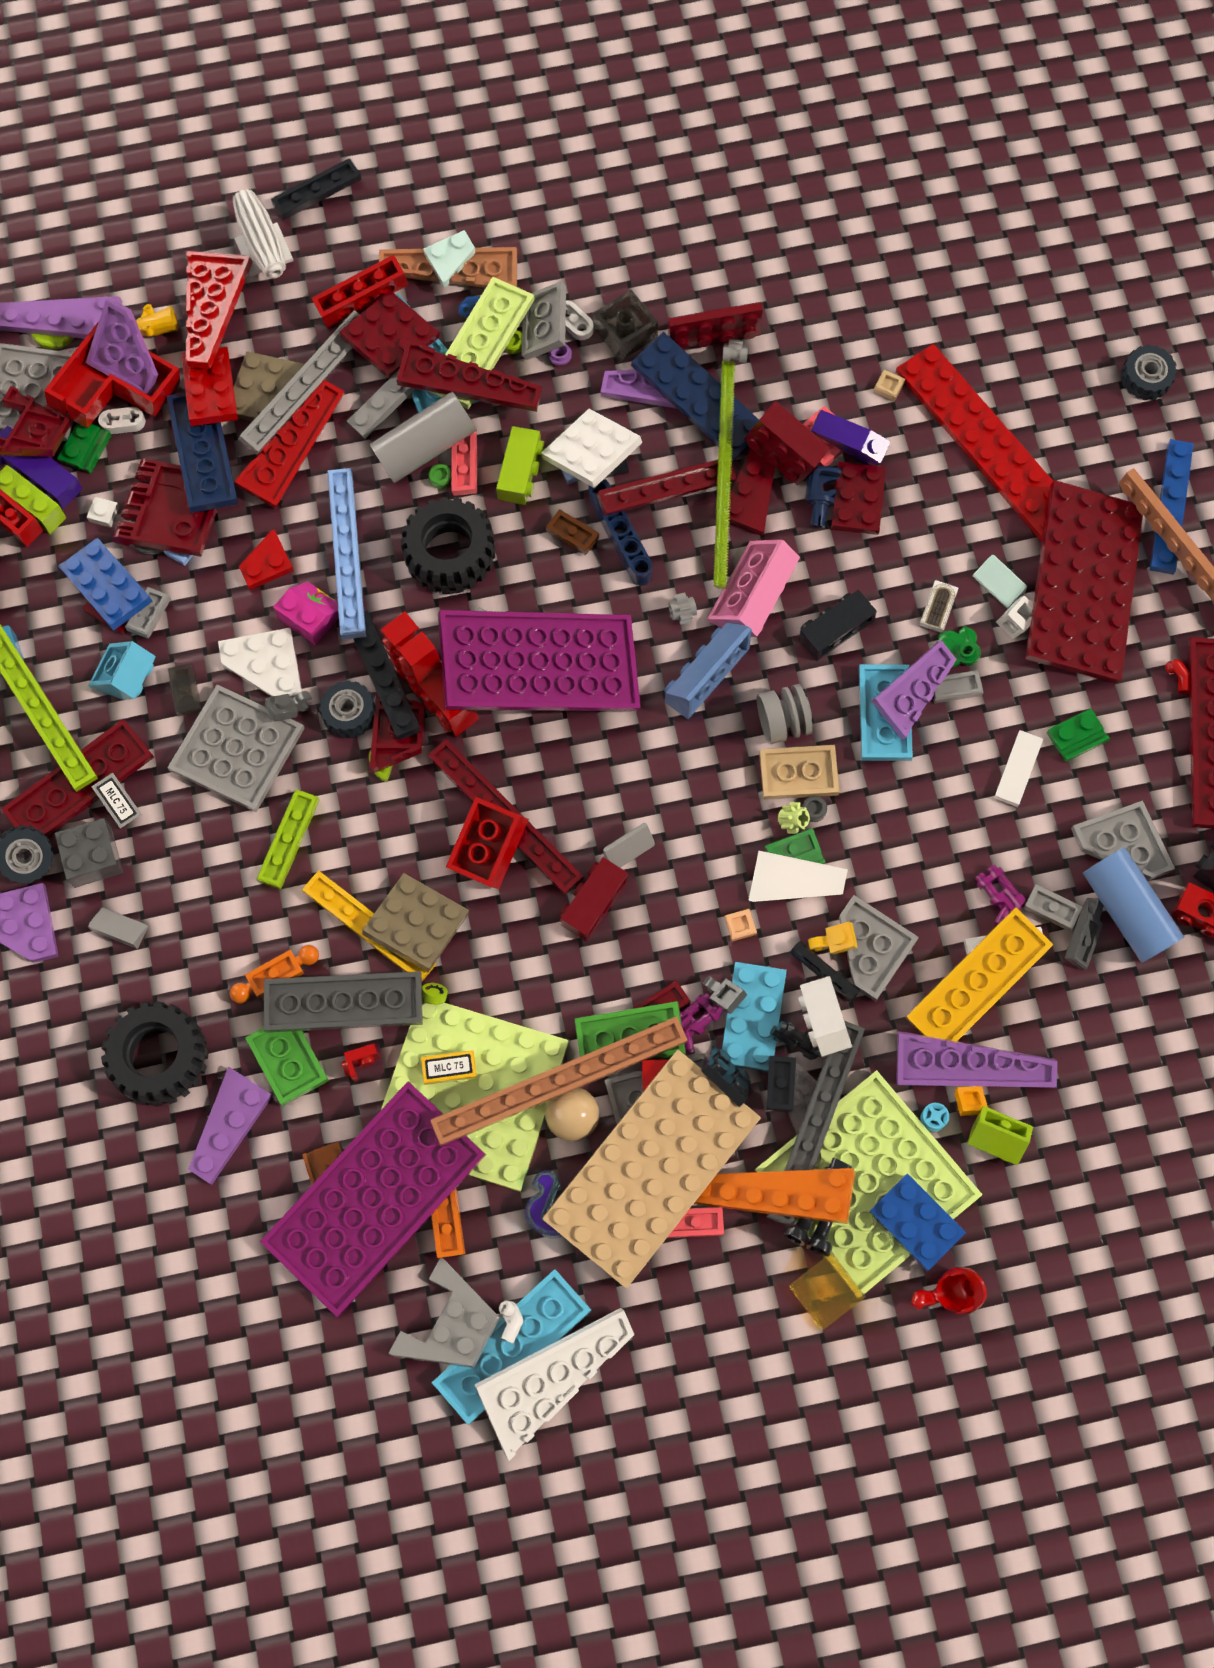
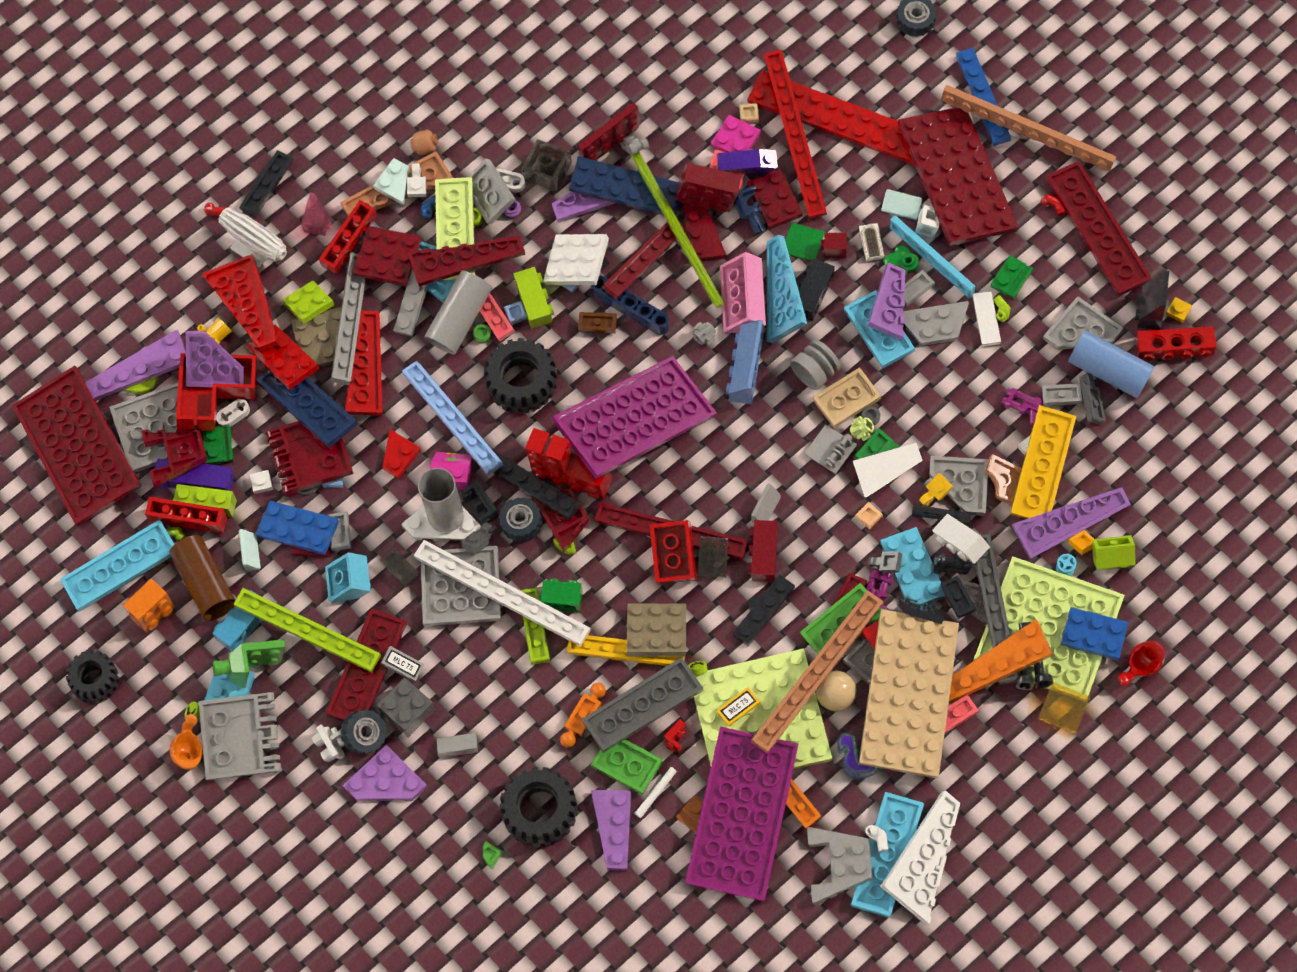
camera: 25 degrees left, 5 degrees down
none -> red arm [204,202,230,216]
none -> light aqua slope [239,529,261,572]
none -> lime plate [282,281,334,324]
none -> clear pink slope [301,192,331,236]
none -> white plate [407,164,426,197]
none -> nougat head [410,130,439,156]
none -> white plate [414,540,591,647]
none -> light grey piece [418,468,464,533]
none -> black hinge [461,480,499,526]
none -> bright green tile [483,841,503,869]
none -> light blue tile [504,301,528,325]
none -> green brick [540,579,583,612]
none -> white bar [635,767,677,818]
none -> clear smoke plate [698,537,728,578]
none -> dark pink plate [711,115,761,152]
none -> black hinge [733,574,795,647]
none -> red plate [764,49,827,219]
none -> medium azure wing [767,235,807,344]
none -> green sticker [785,223,825,261]
none -> light grey hinge [804,425,857,474]
none -> dark red brick [820,233,847,258]
none -> medium azure tile [890,215,975,298]
none -> light grey wing [903,301,969,346]
none -> nougat tile [984,454,1022,506]
none -> lime arm [993,295,1011,322]

